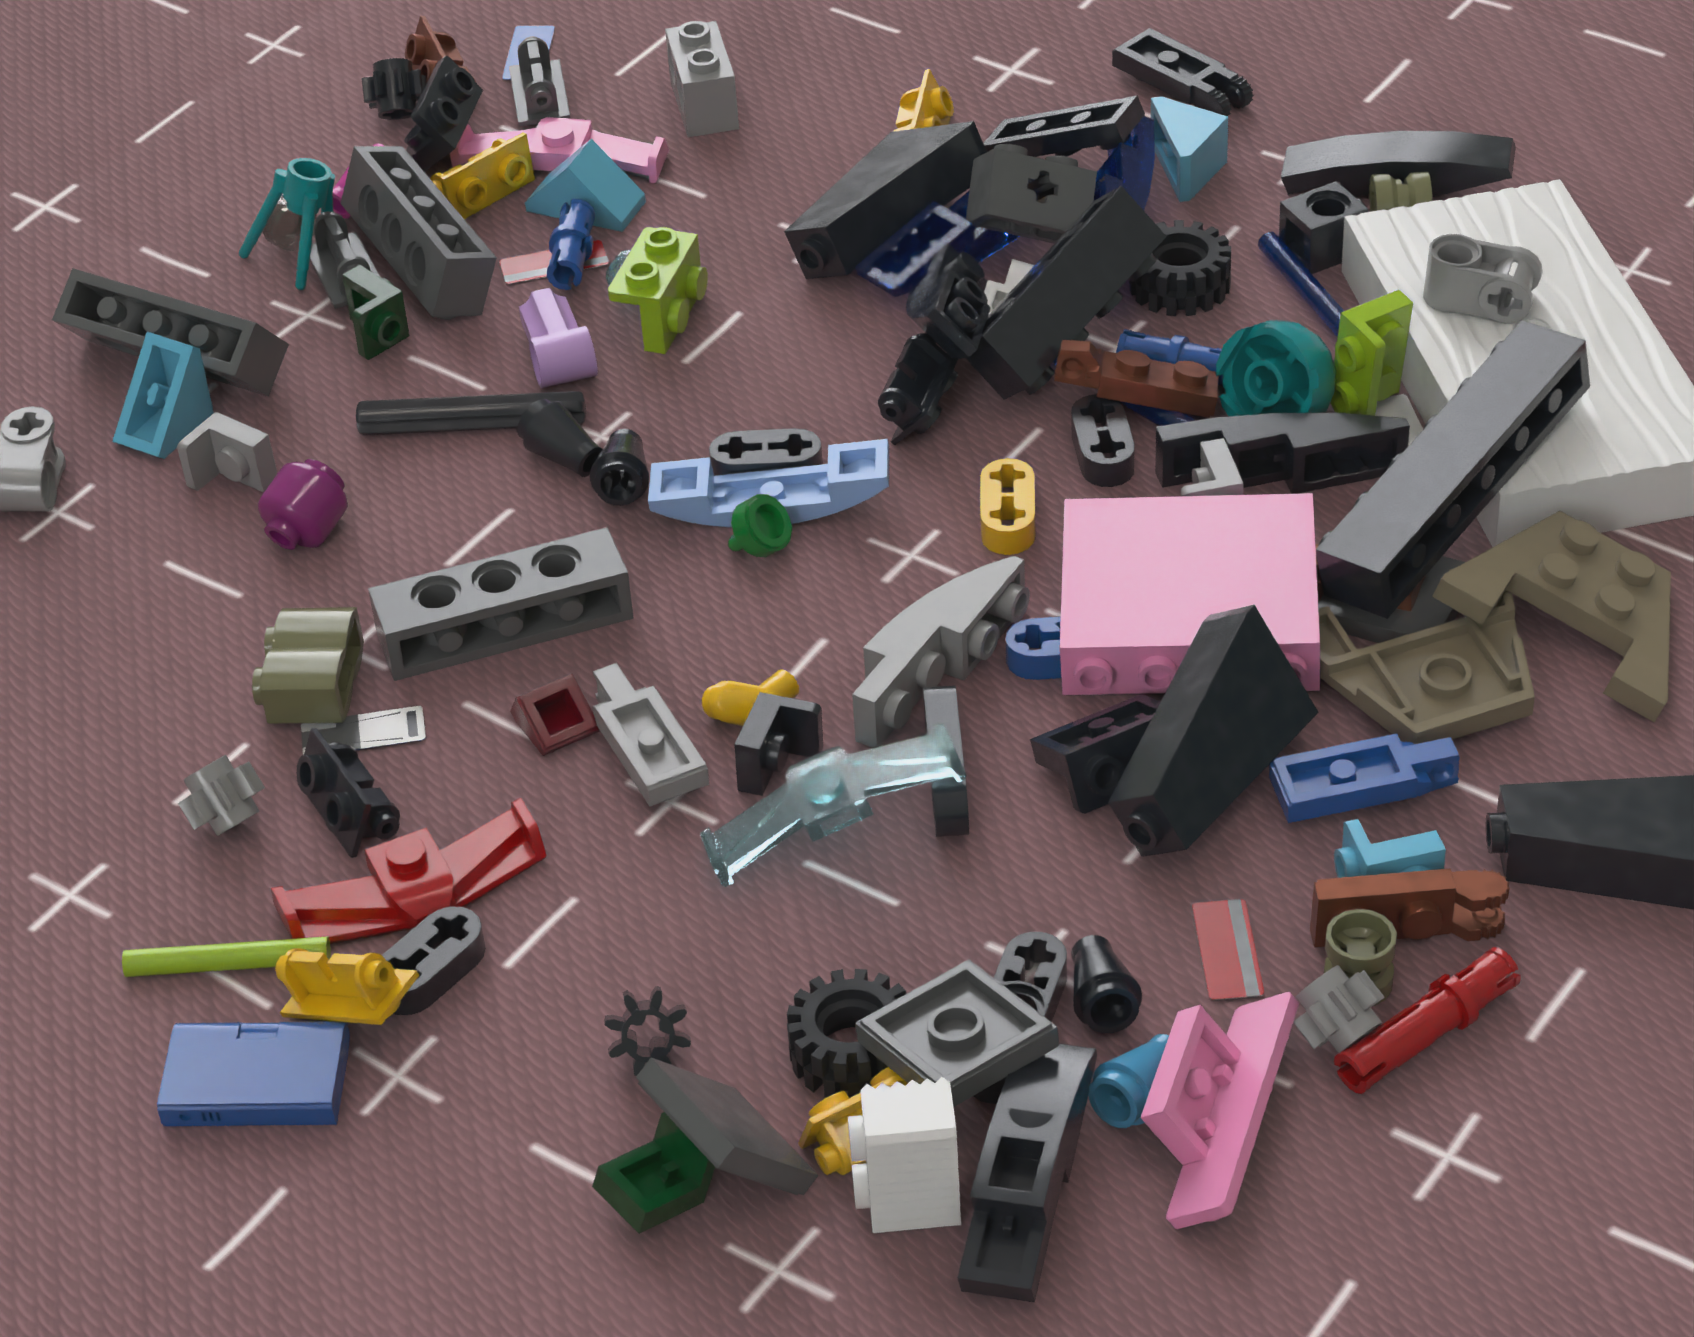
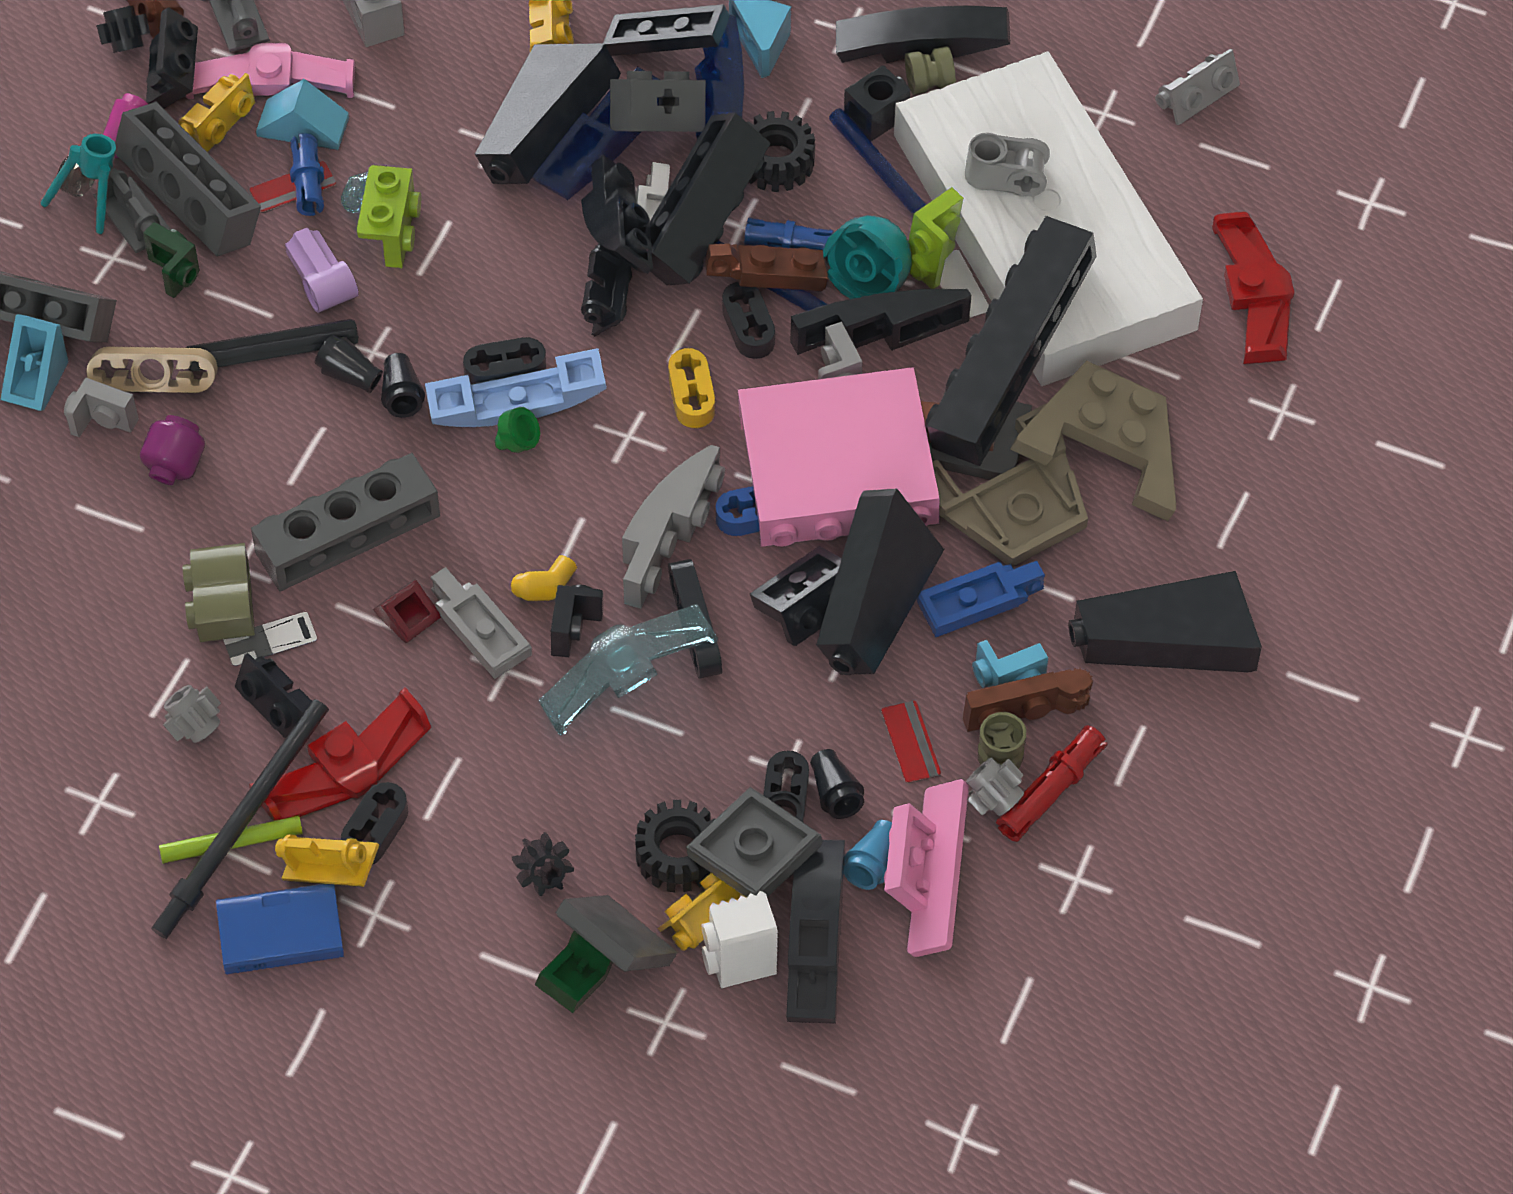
camera: 15 degrees left, 15 degrees up
none -> tan beam [86,347,218,393]
none -> black bar [151,699,329,939]

